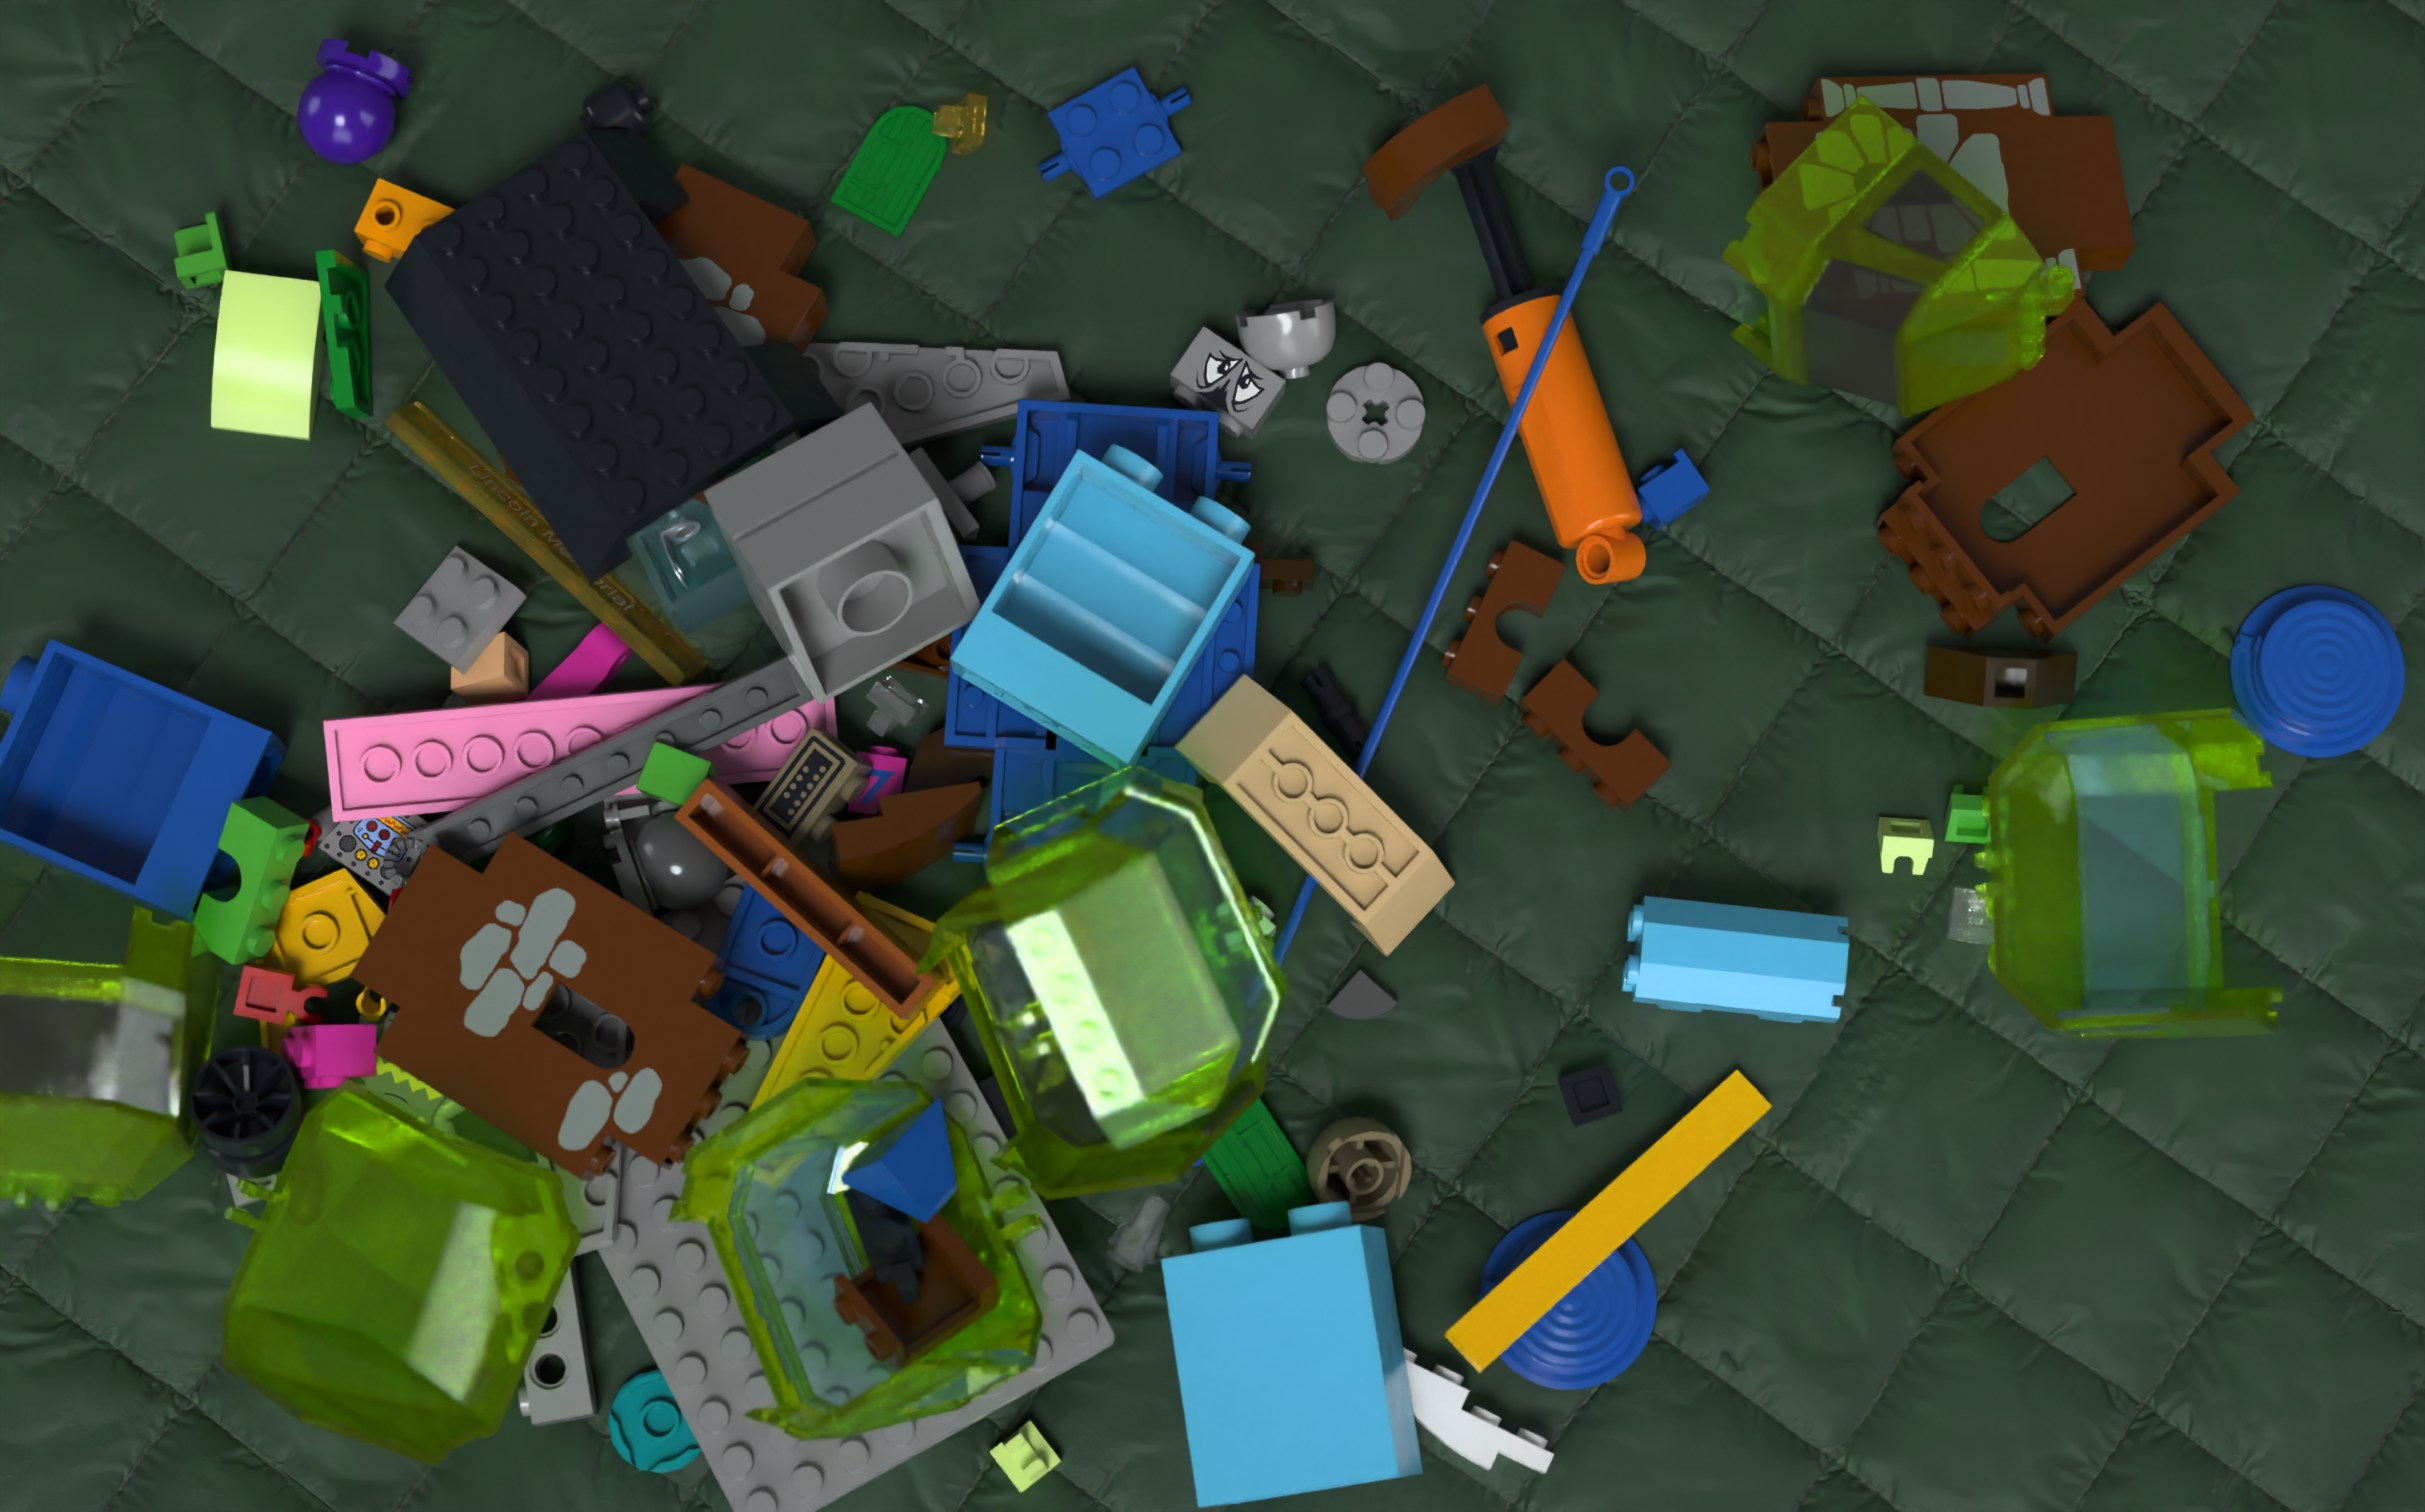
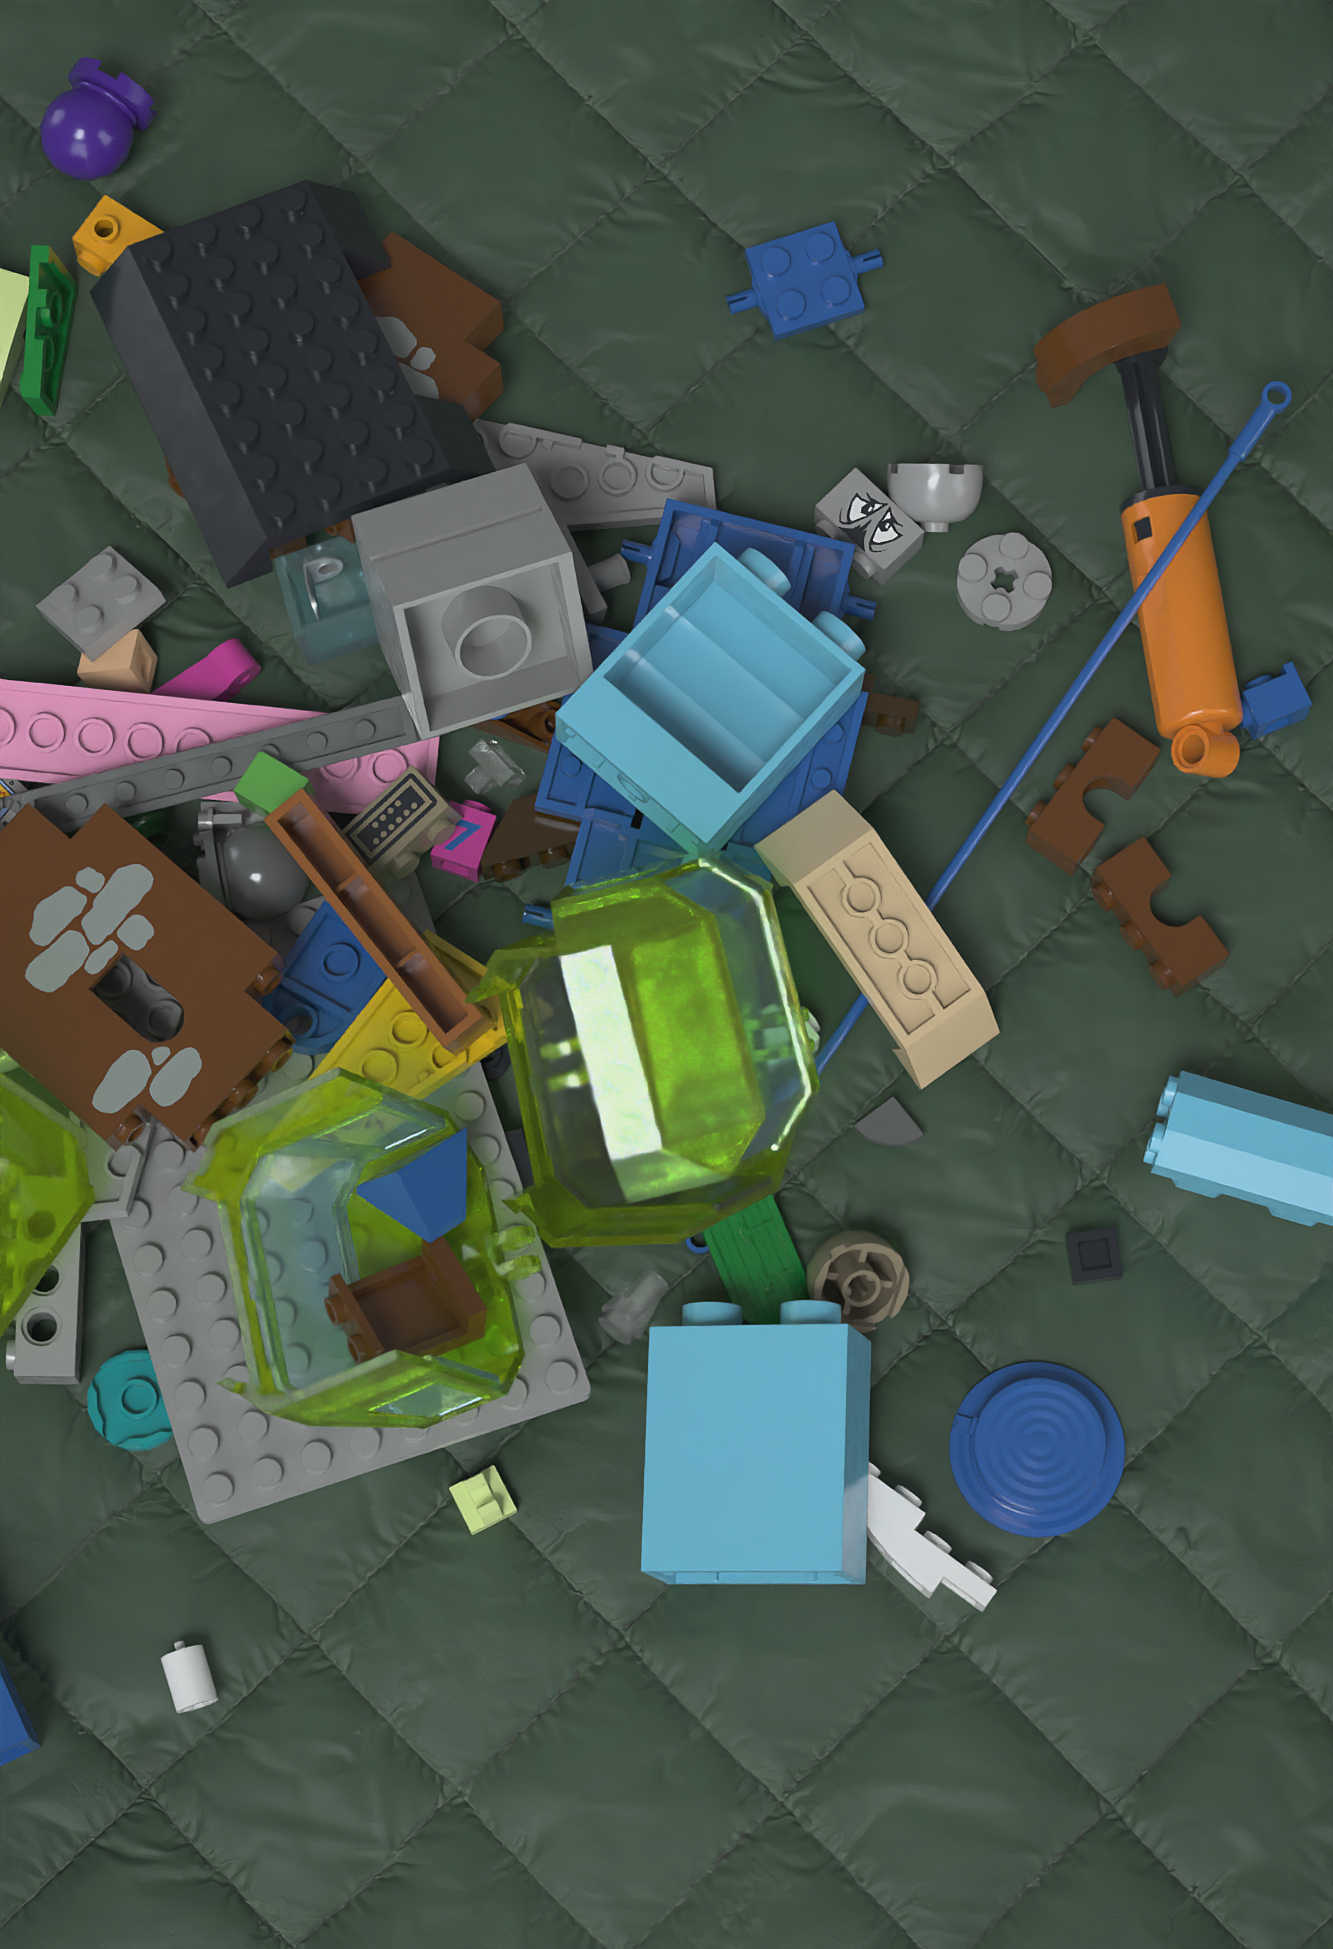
camera: 10 degrees right, 5 degrees down
clear yellow tile [385,402,708,687] -> none
black head [578,79,655,137] -> none
reddish brown slope [828,781,982,896] -> none
green window [830,106,947,239] -> none
black hinge [843,1188,925,1307] -> none
clear yellow tile [932,93,988,156] -> none
black pin [1300,667,1380,767] -> none
yellow tile [1444,1070,1772,1373] -> none

